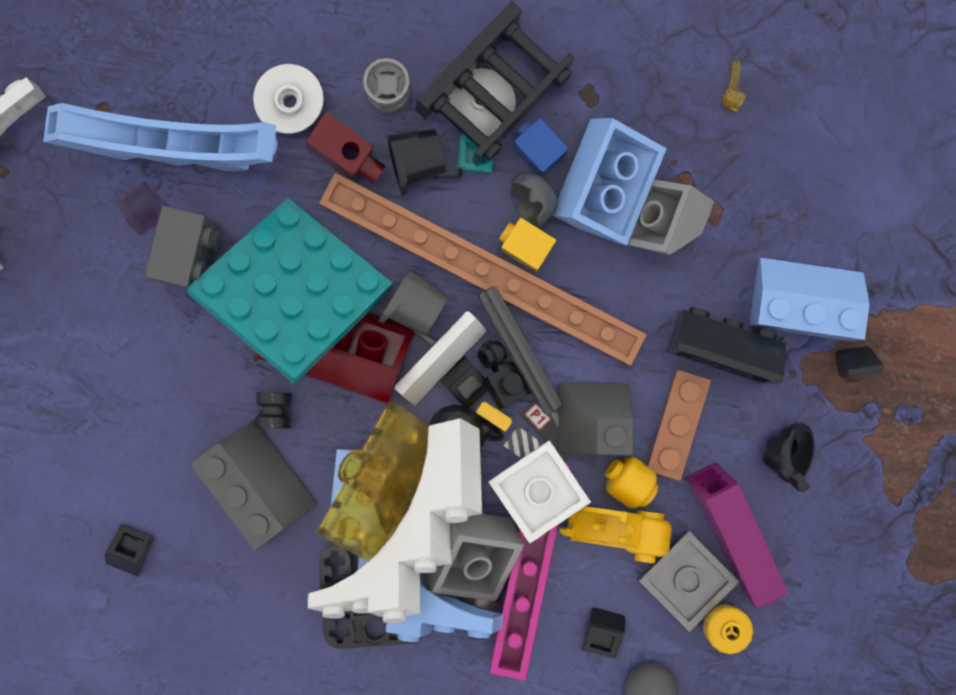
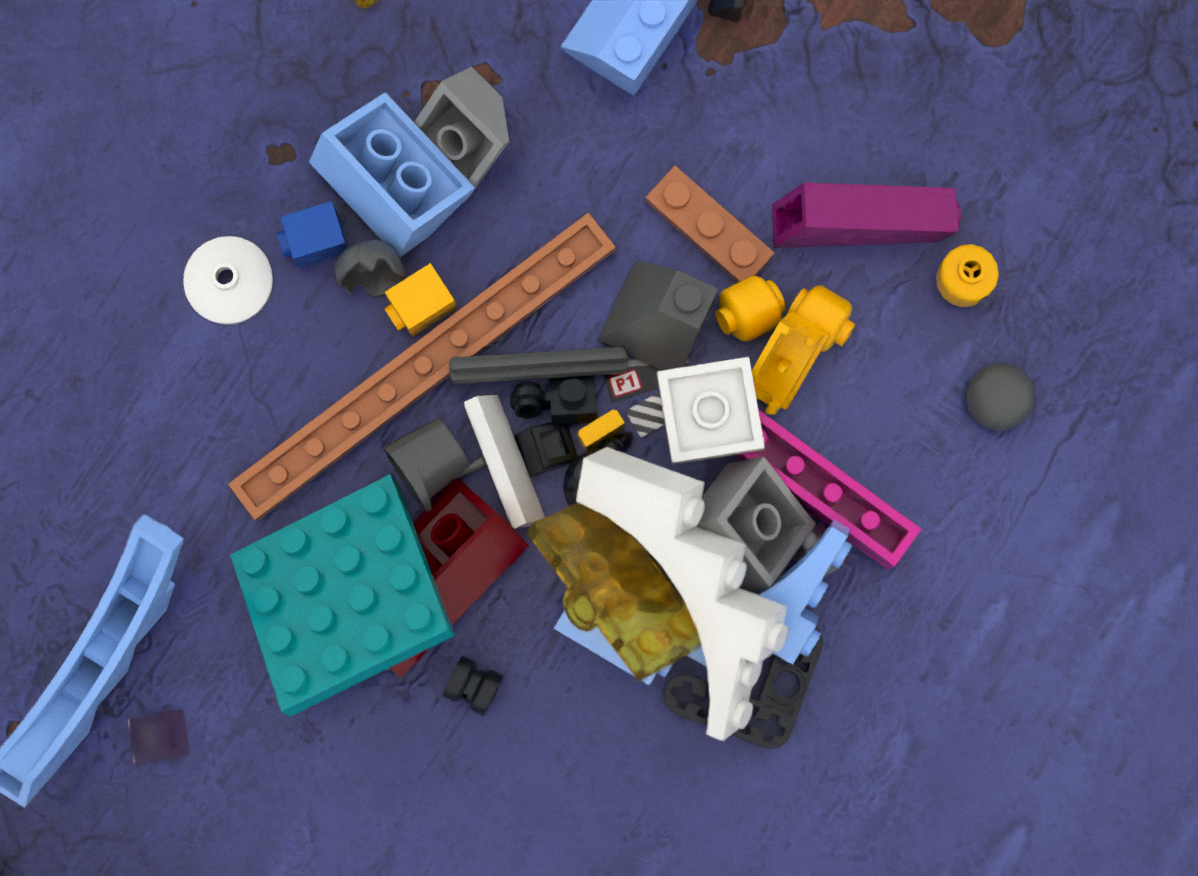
camera: 65 degrees left, 5 degrees down
dark grey brick [144,206,222,289] -> none
dark grey slope [190,420,318,551] -> none
white dish [253,64,324,134] -> none
dark red torso [305,112,386,184] -> none
light grey wheel [363,58,412,115] -> none
black hat [387,129,463,196] -> none
black fence [415,1,575,166] -> none
teal tile [457,134,493,174] -> none
black slope [581,607,626,658] -> none
flat silver plate [638,530,739,632] -> none
black slope [666,307,786,384] -> none
black hat [763,423,815,492] -> none

